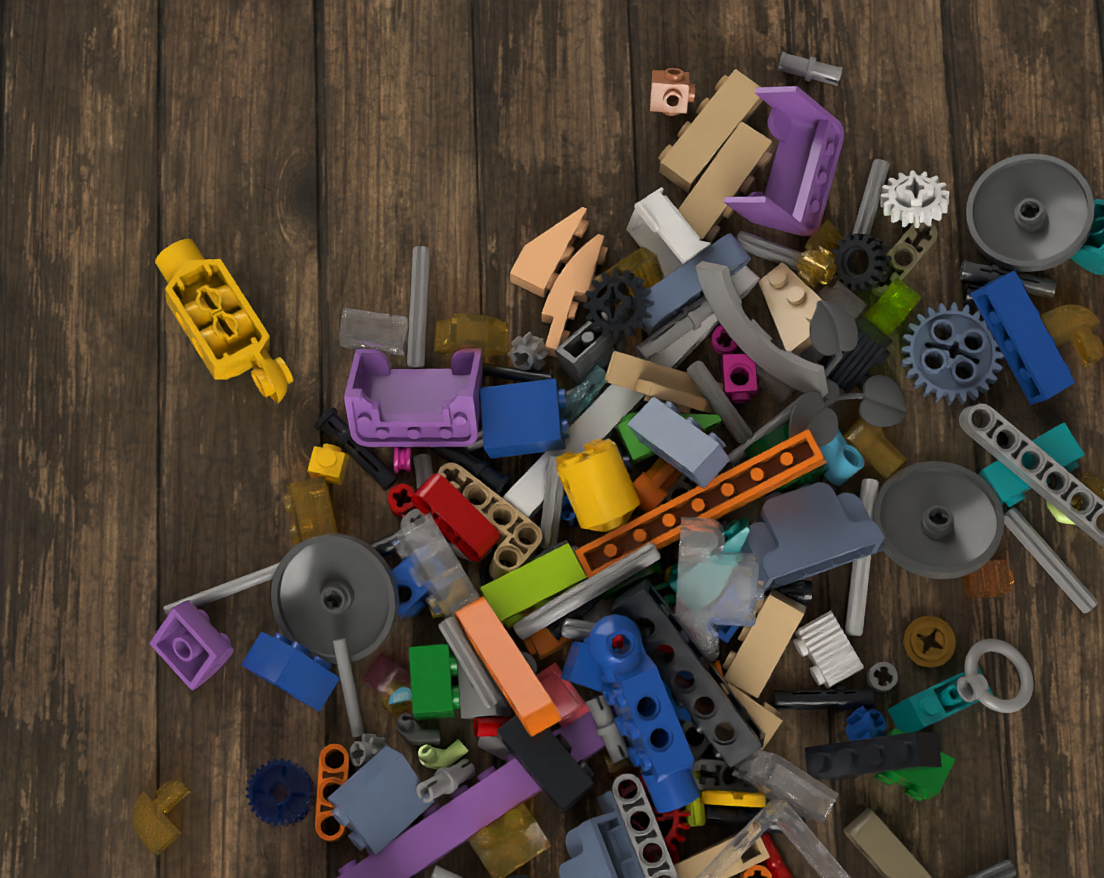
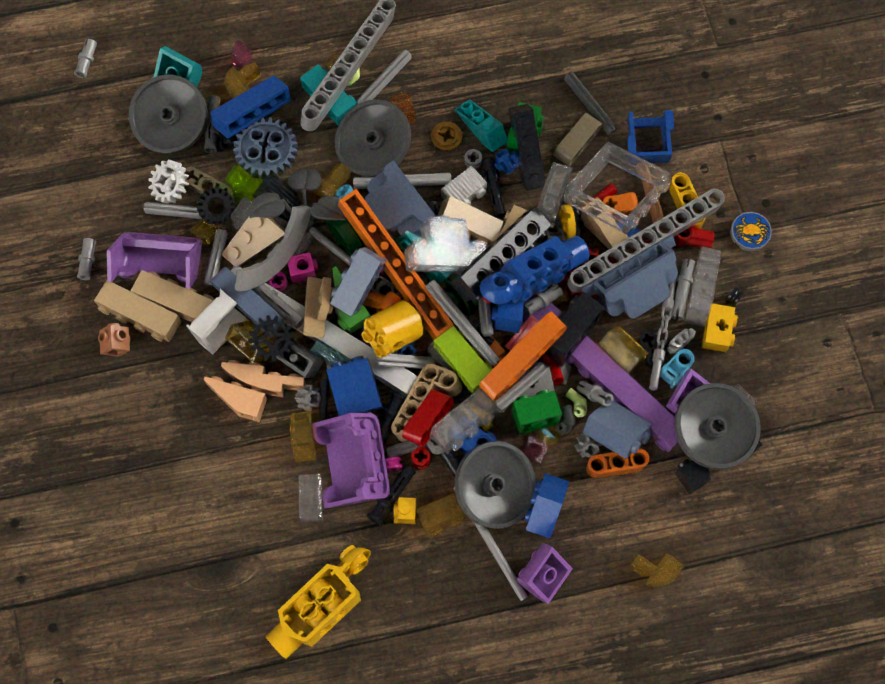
camera: 100 degrees left, 5 degrees down
clear blue brick [245,758,316,828] -> none
light grey bar [333,638,365,737] -> none
light grey axle [407,246,430,369] -> none
light grey axle [687,361,752,443] -> none
clear yellow gear [797,246,837,288] -> none
light grey piece [957,639,1034,713] -> none

